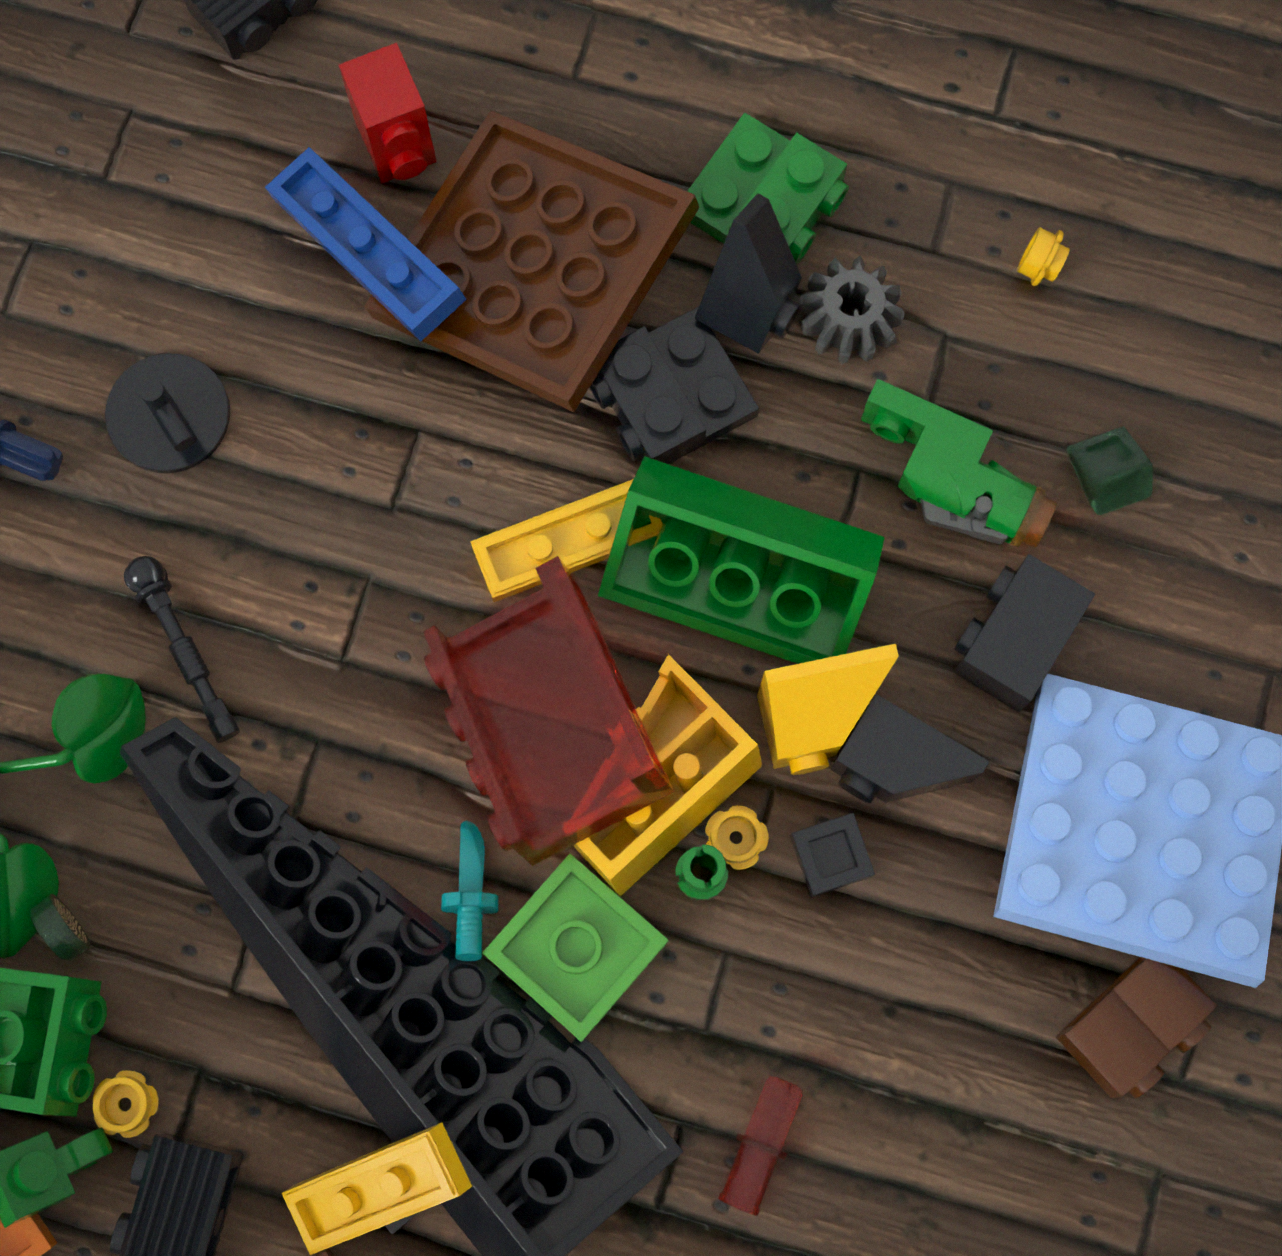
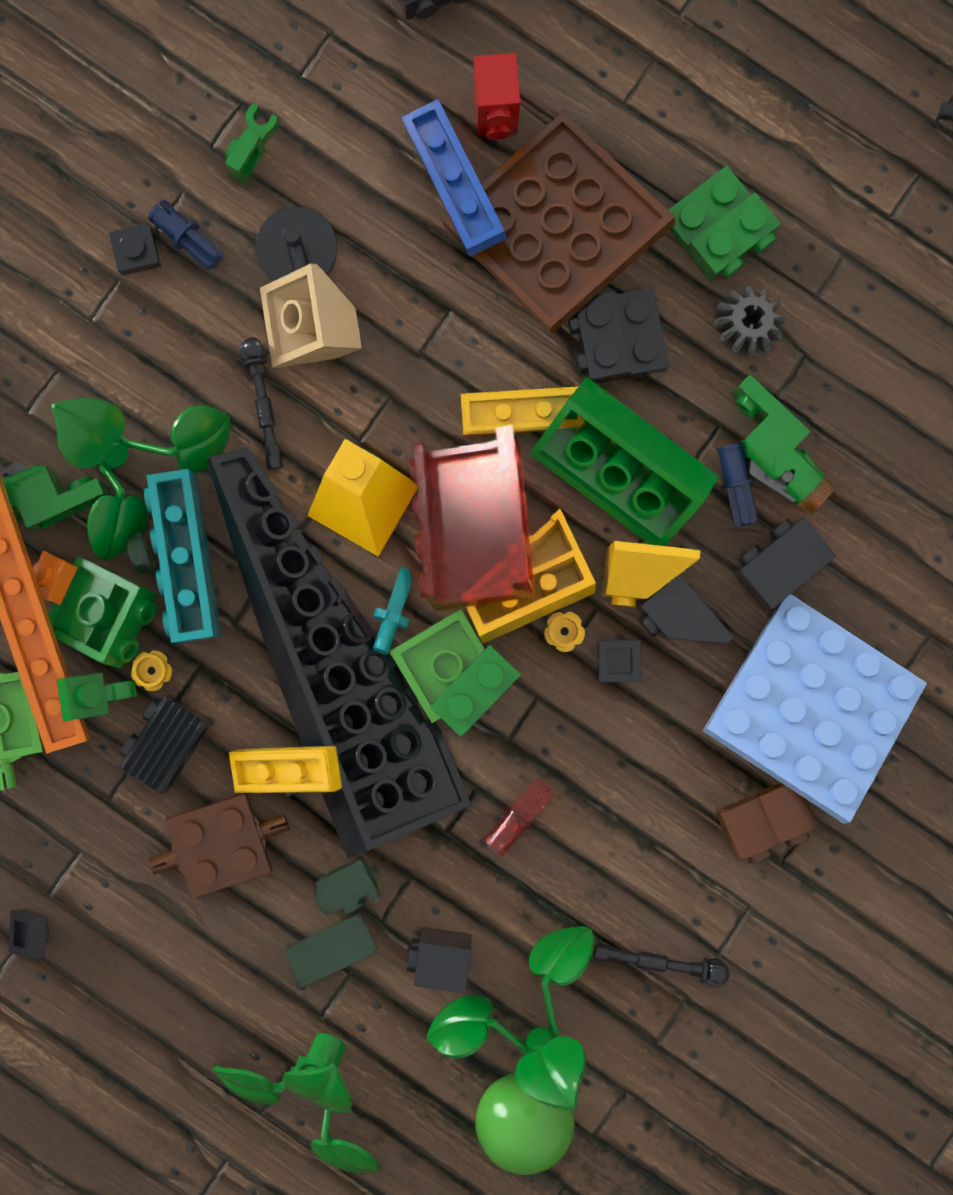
camera: 10 degrees right, 10 degrees up
green pin [675,845,728,900] -> none
black slope [694,193,802,354] -> none
yellow plate [1016,227,1070,286] -> none
clear green slope [1067,426,1153,515] -> none
none -> teal brick [144,469,222,644]
none -> green plate [225,103,279,185]
none -> tan slope [260,264,362,368]
none -> yellow slope [307,439,420,557]
none -> green brick [430,645,521,737]
none -> dark blue axle [716,443,758,526]

